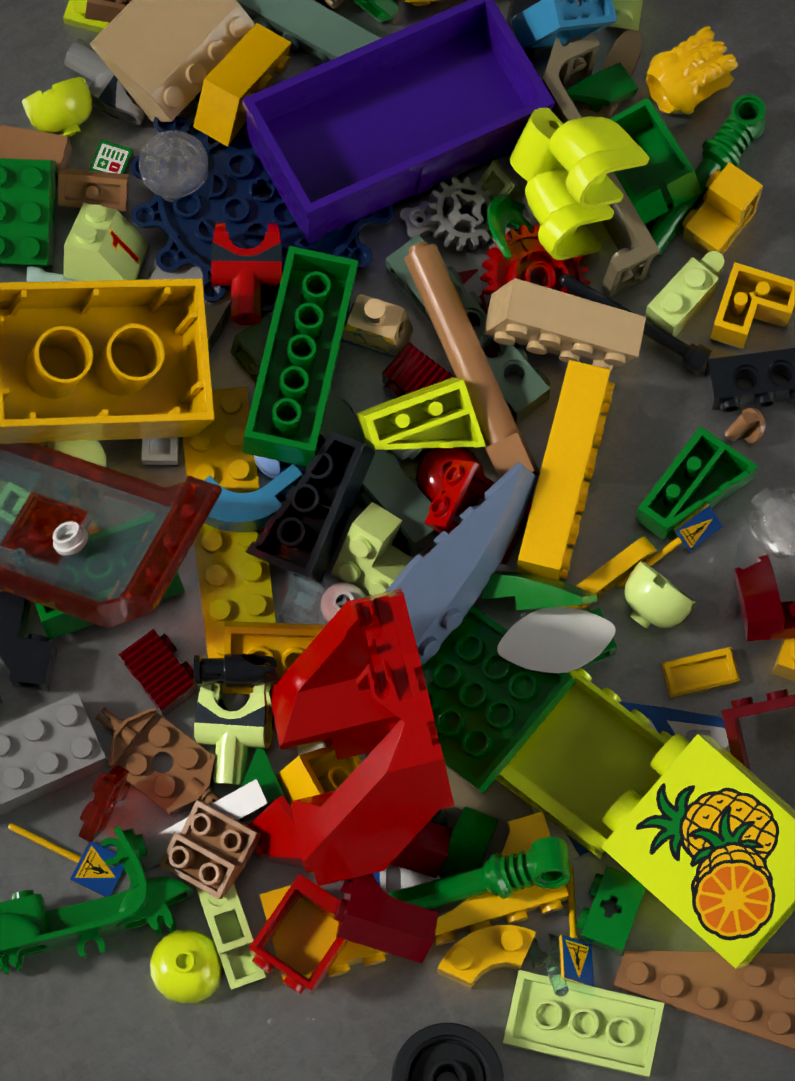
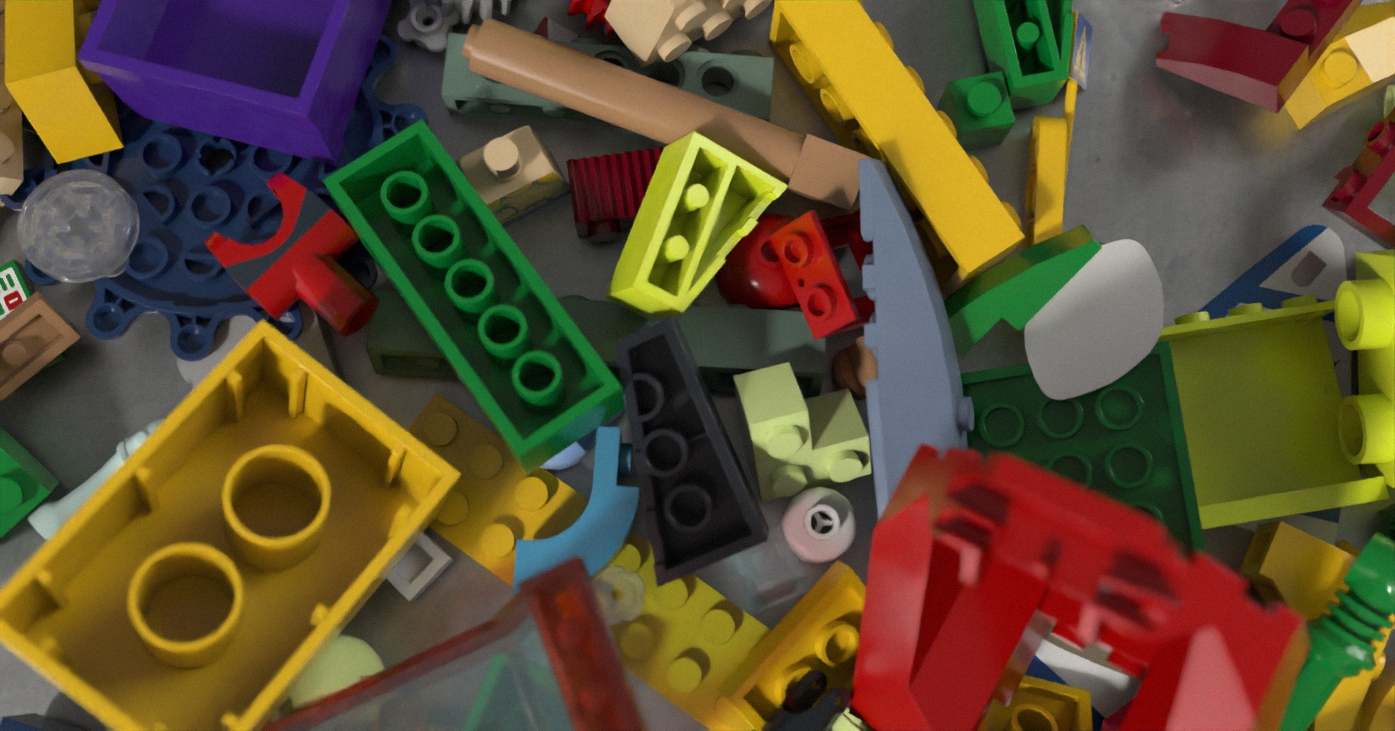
camera: 55 degrees left, 5 degrees up
yellowish green slope [63,203,149,281] -> none
yellowish green cylinder [624,561,697,629] -> none
yellow tile [660,647,740,700] -> none
none -> clear plate [588,566,646,624]
none -> green brick [937,71,1016,152]

